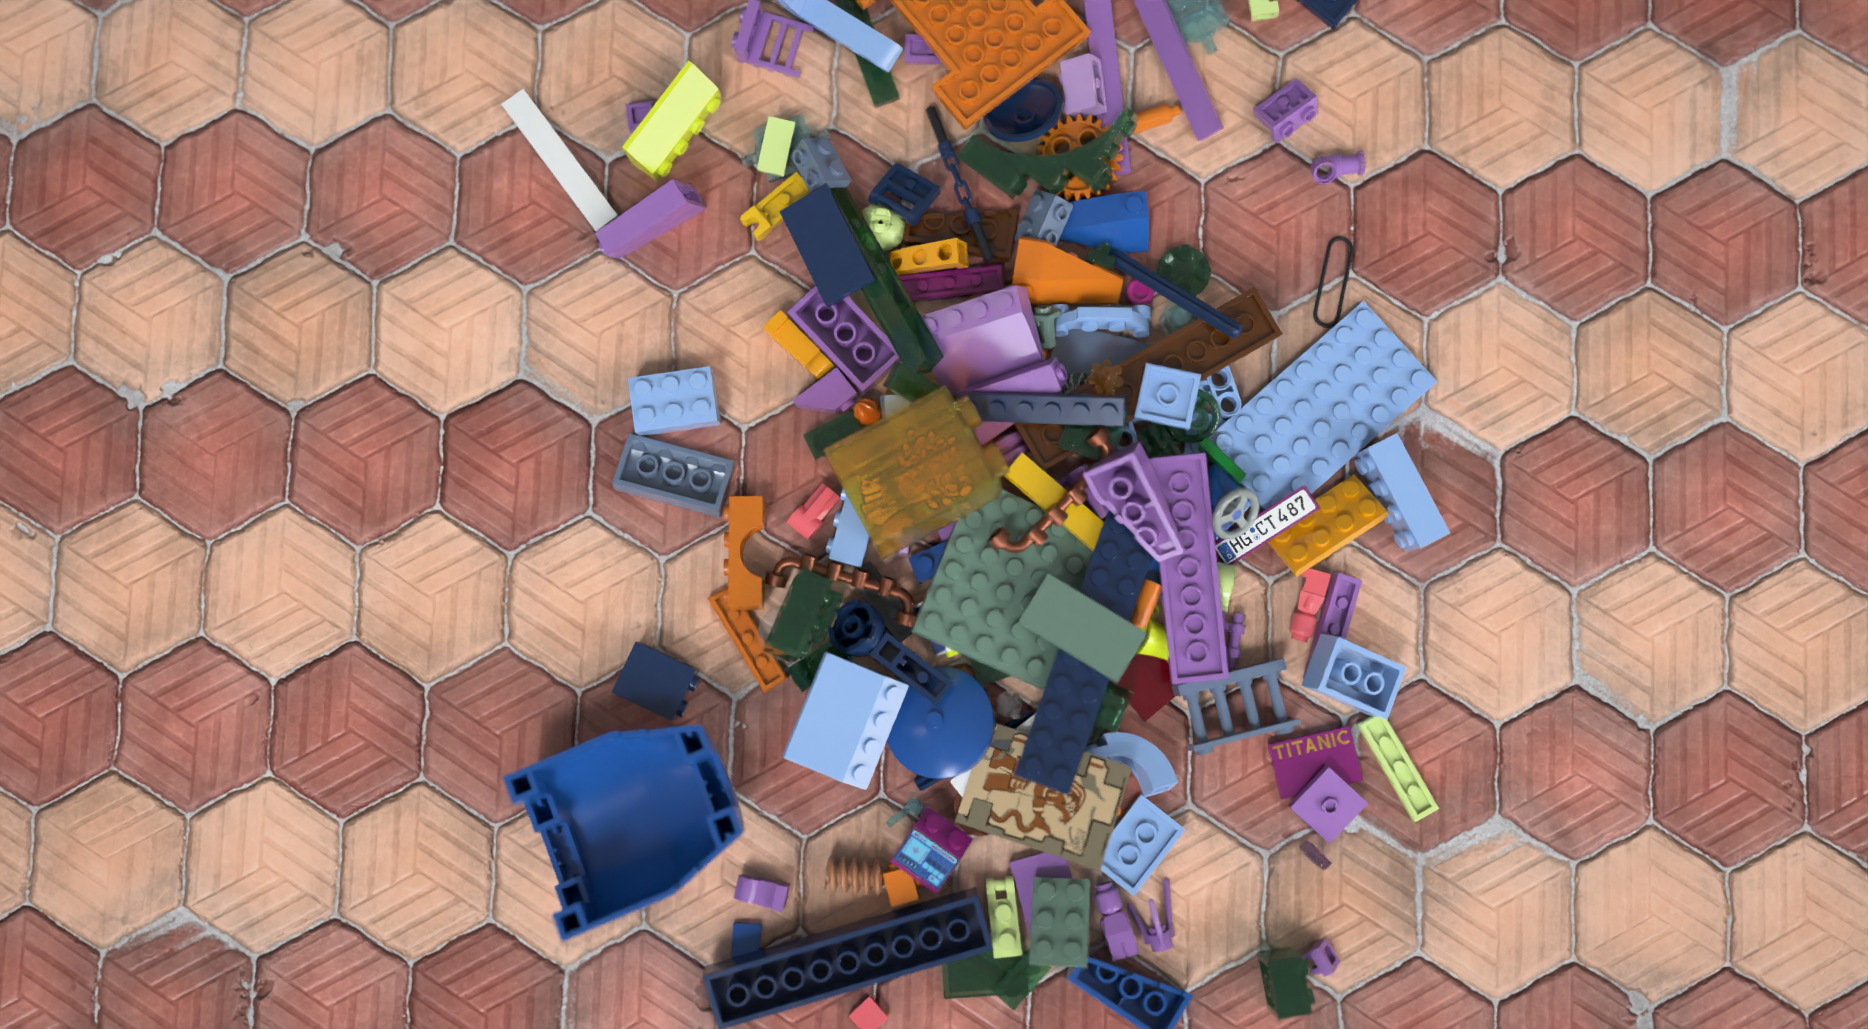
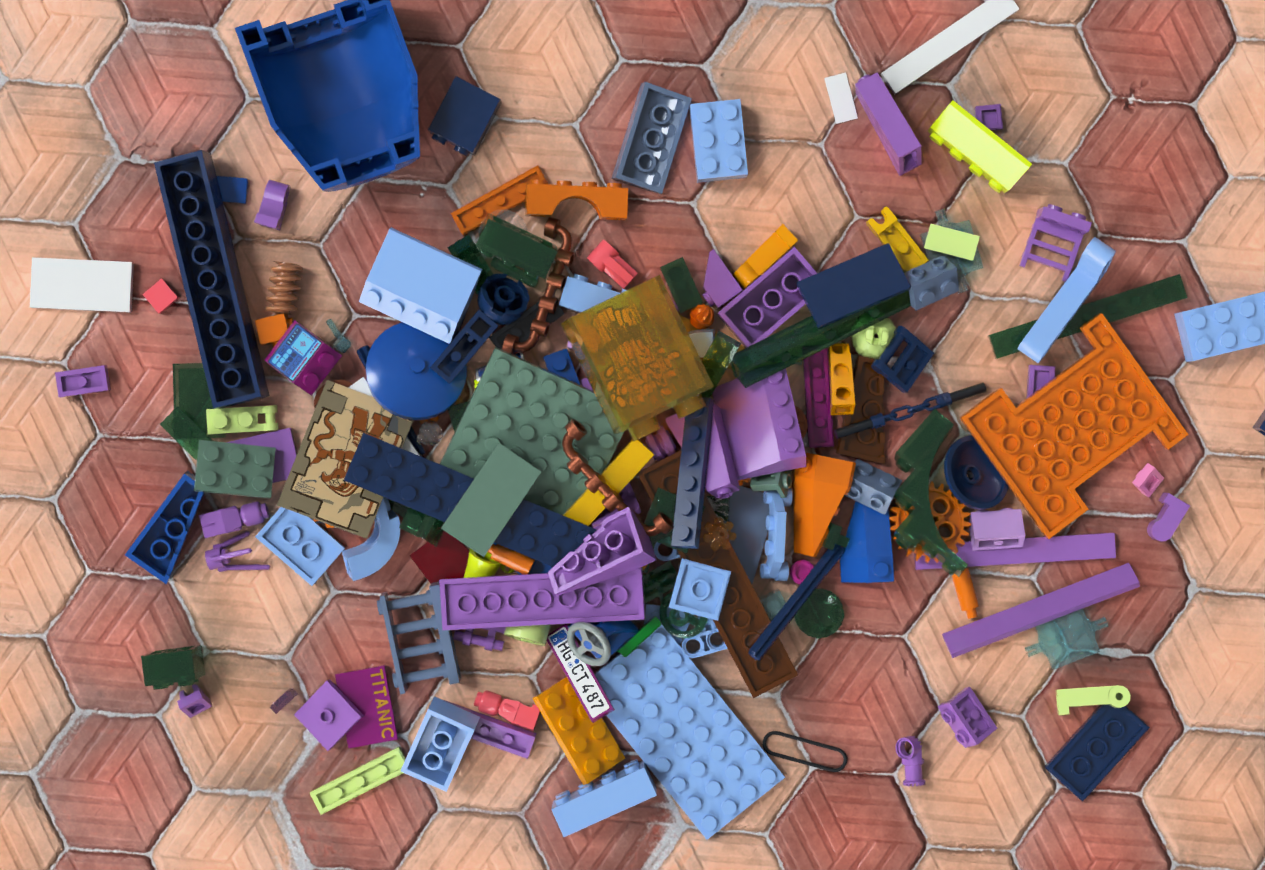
camera: 90 degrees right, 5 degrees up
none -> white sticker [824,73,858,124]

